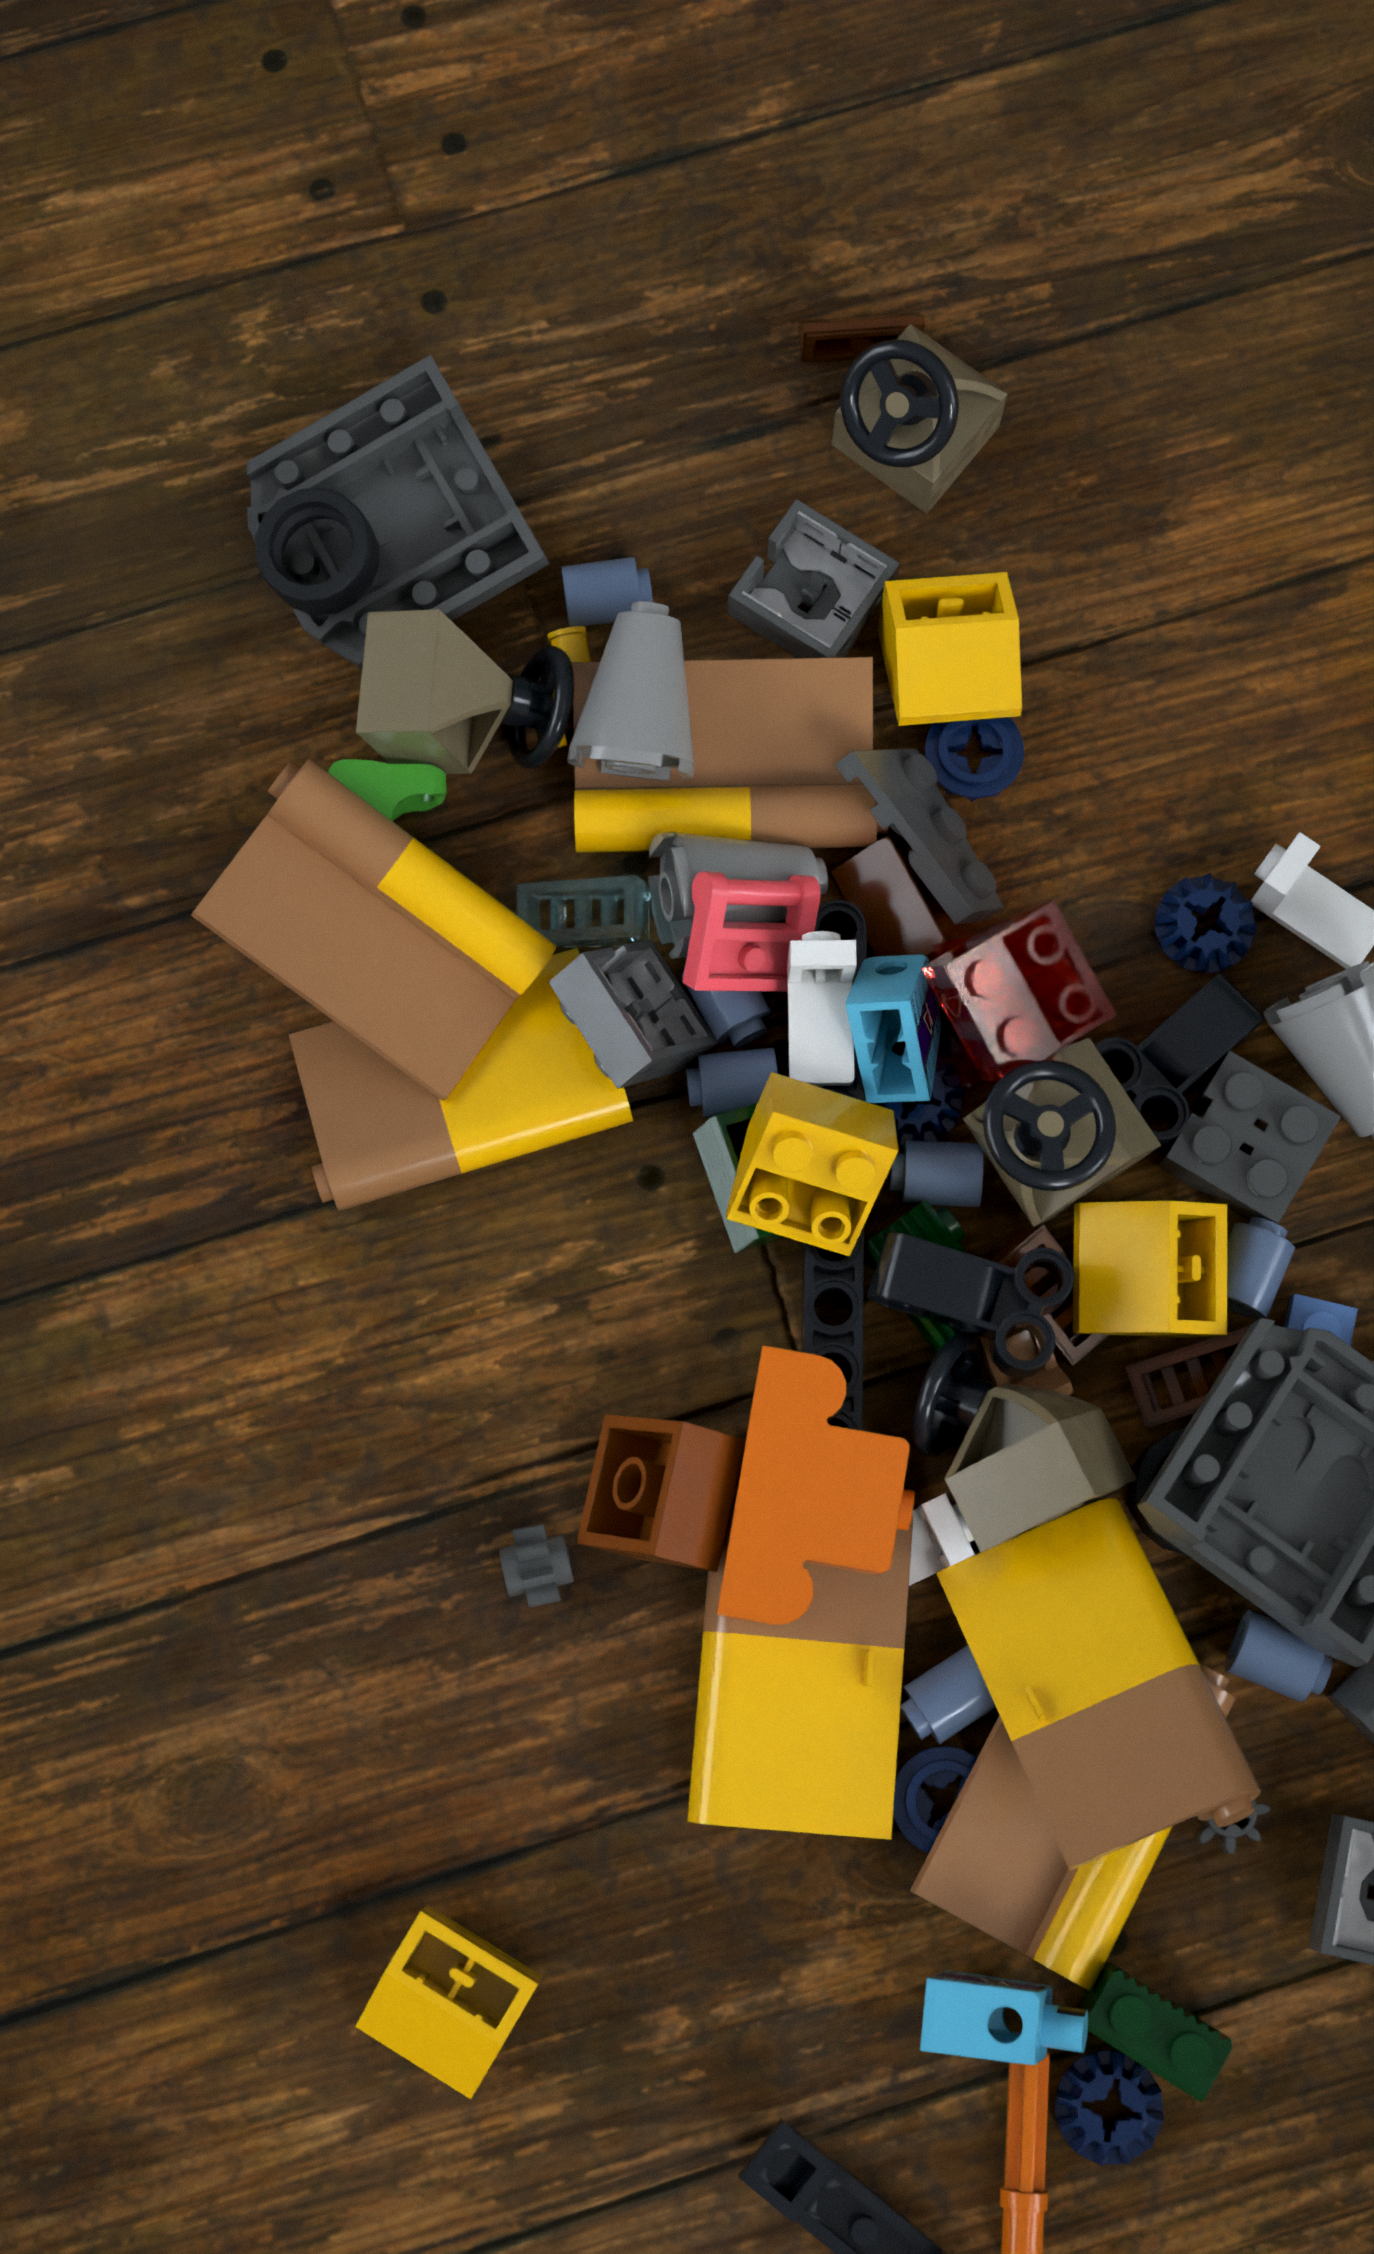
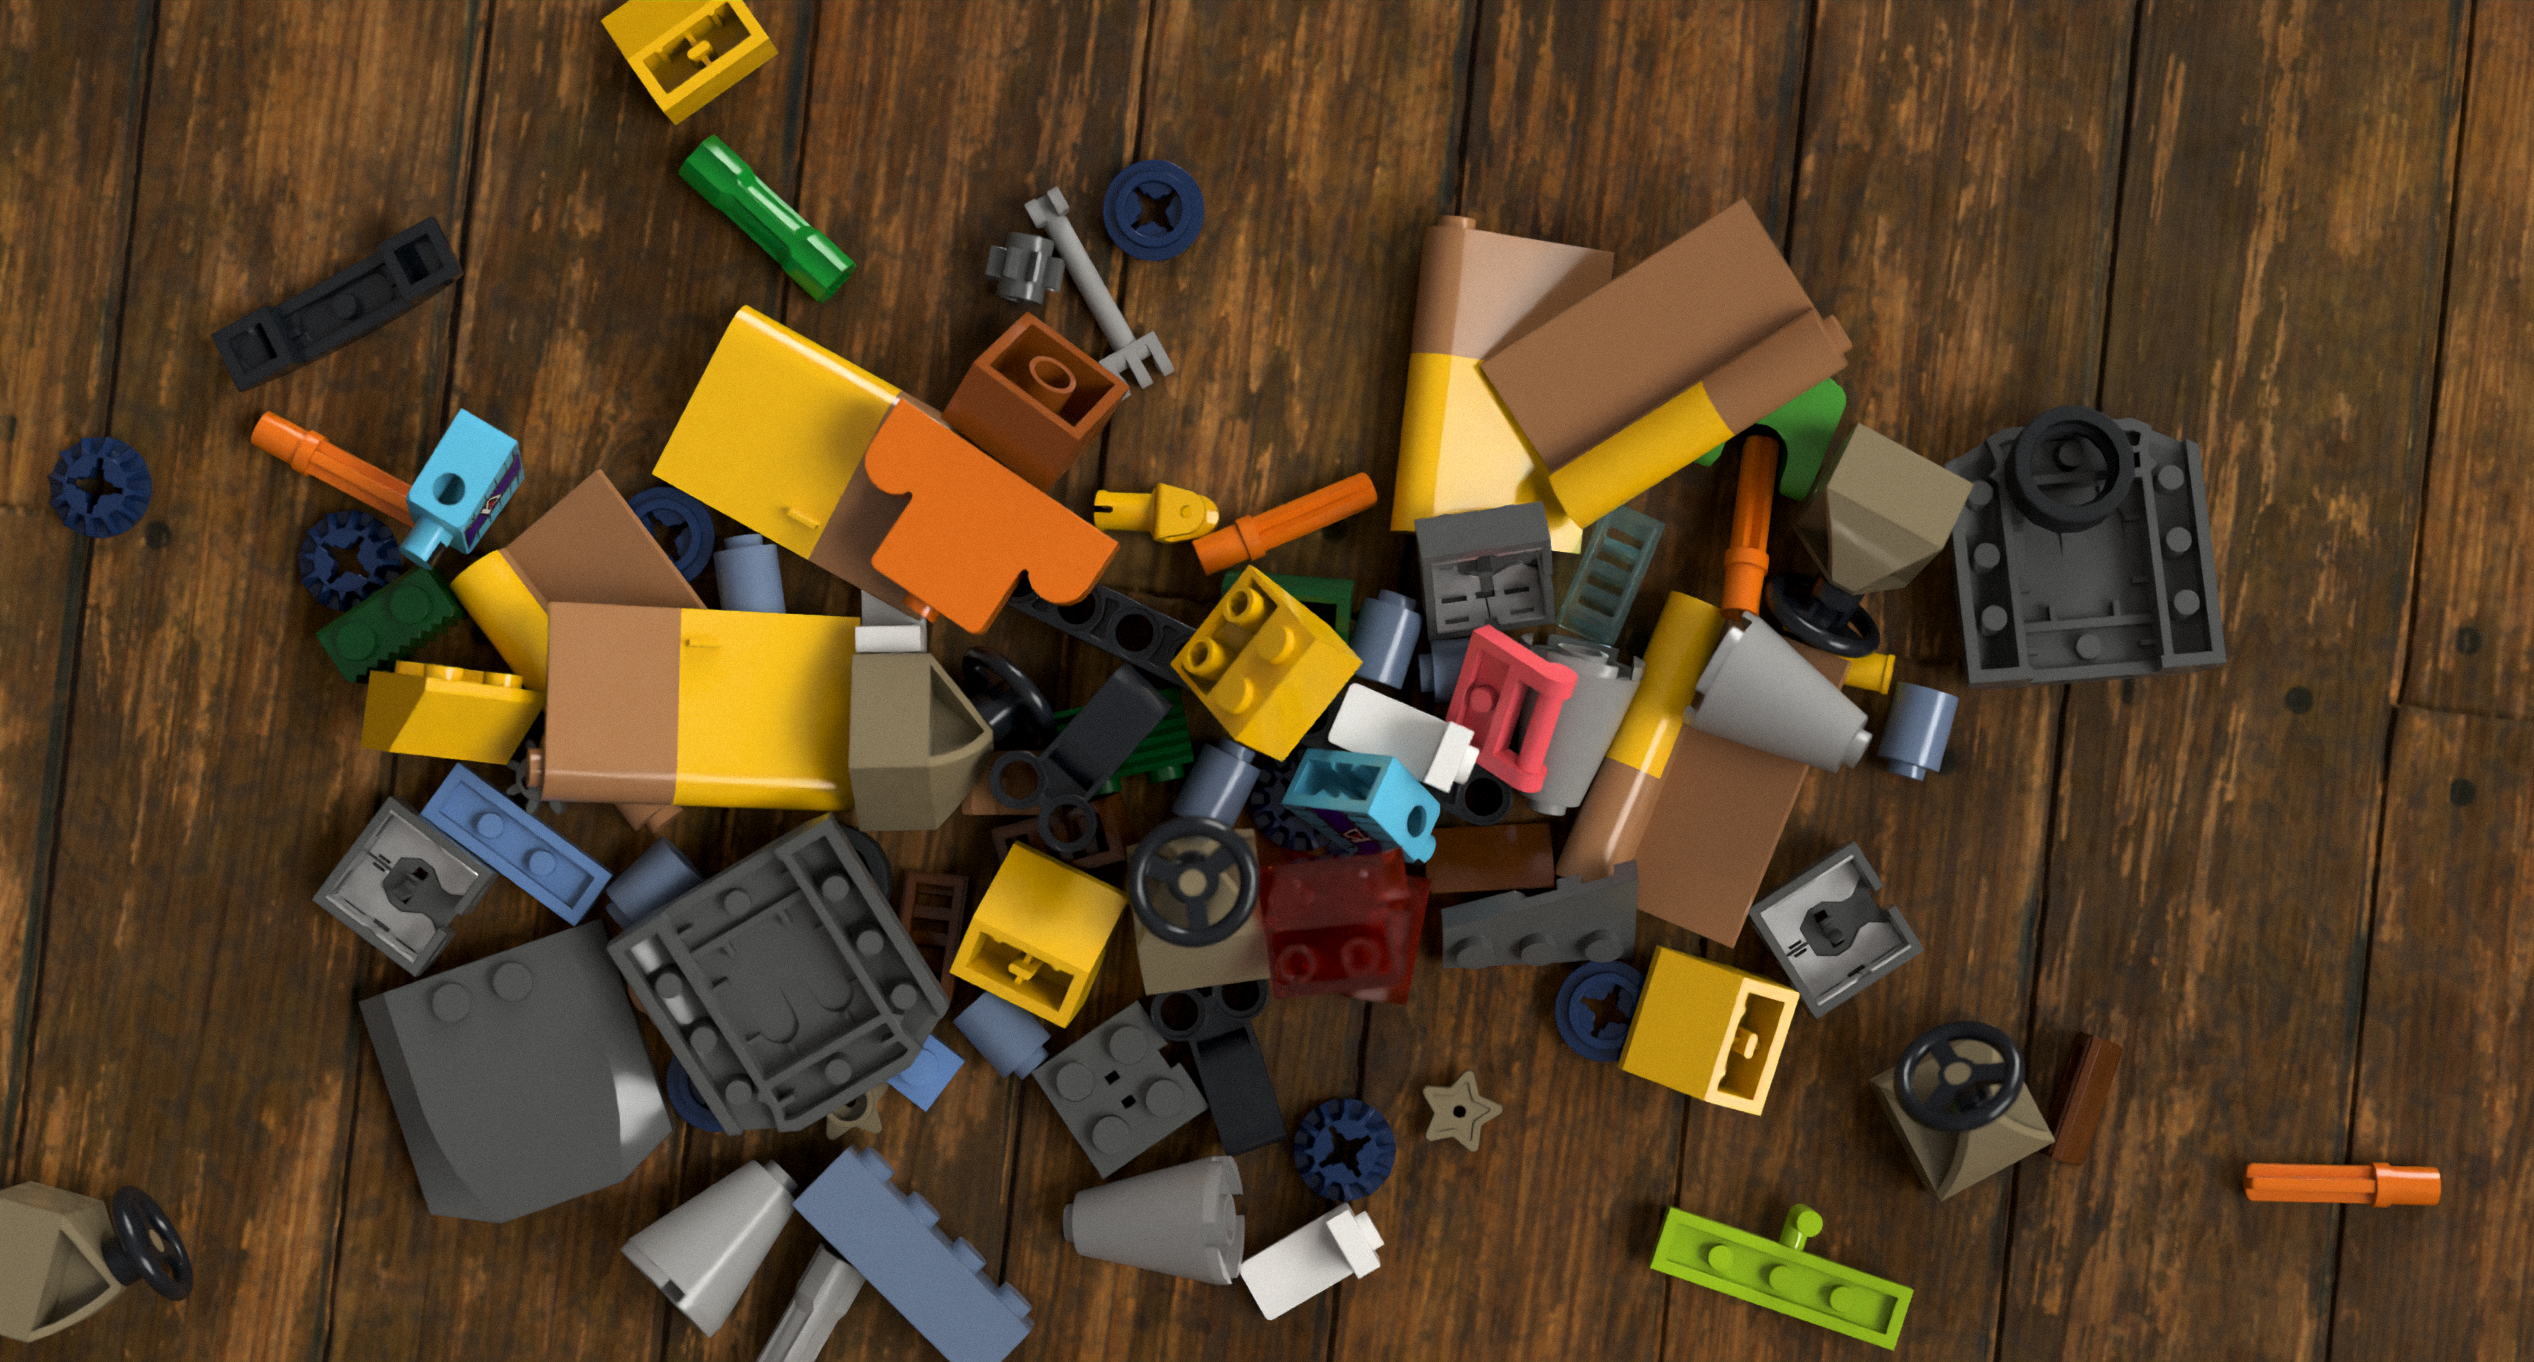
camera: 115 degrees right, 10 degrees up
none -> yellow slope [360,660,546,765]
none -> medium blue plate [420,762,617,927]
none -> green axle [678,134,857,305]
none -> light grey hinge [1024,186,1175,401]
none -> yellow piece [1094,482,1220,544]
none -> dark blue gear [1103,160,1205,262]
none -> orange axle [1192,472,1378,577]
none -> dark tan plate [1422,1069,1503,1152]
none -> lime plate [1648,1204,1914,1351]
none -> orange axle [1720,434,1780,622]
none -> orange axle [2242,1162,2441,1208]

